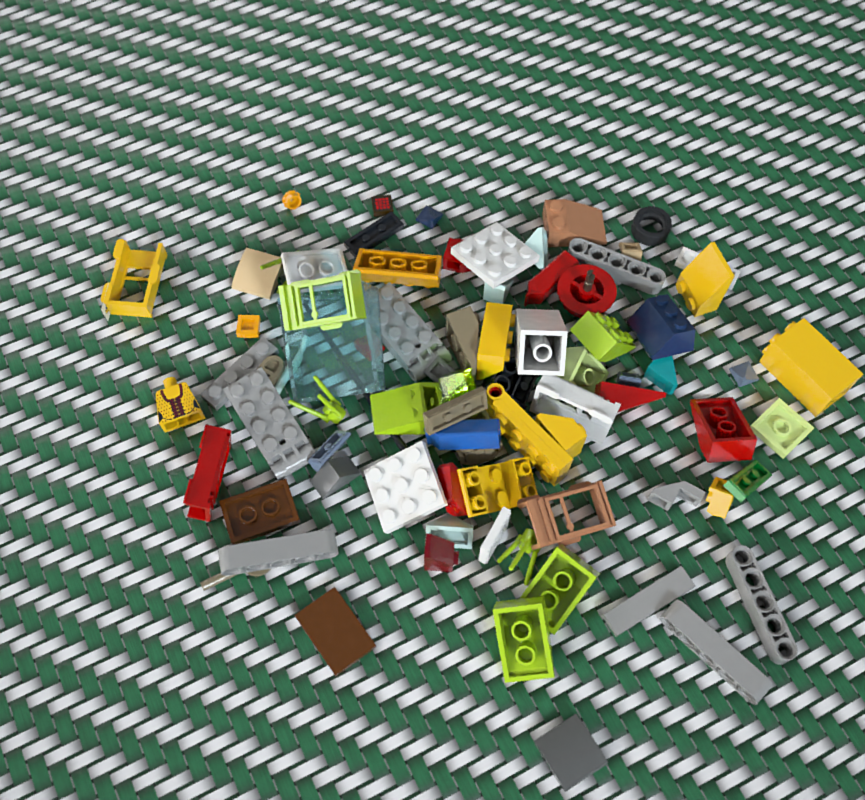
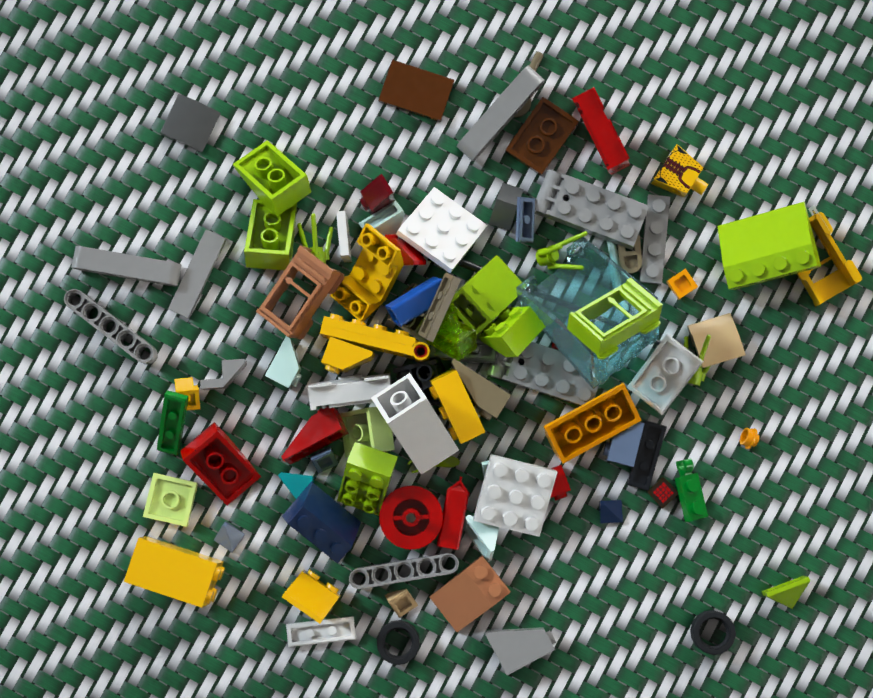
camera: 150 degrees right, 20 degrees up
none -> light aqua slope [265,336,302,389]
none -> lime slope [479,306,546,357]
none -> light grey slope [485,627,556,675]
none -> sand blue slope [603,422,644,467]
none -> green plate [675,458,708,522]
none -> black tyre [690,610,736,655]
none -> lime slope [717,202,821,290]
none -> lime slope [762,576,810,609]

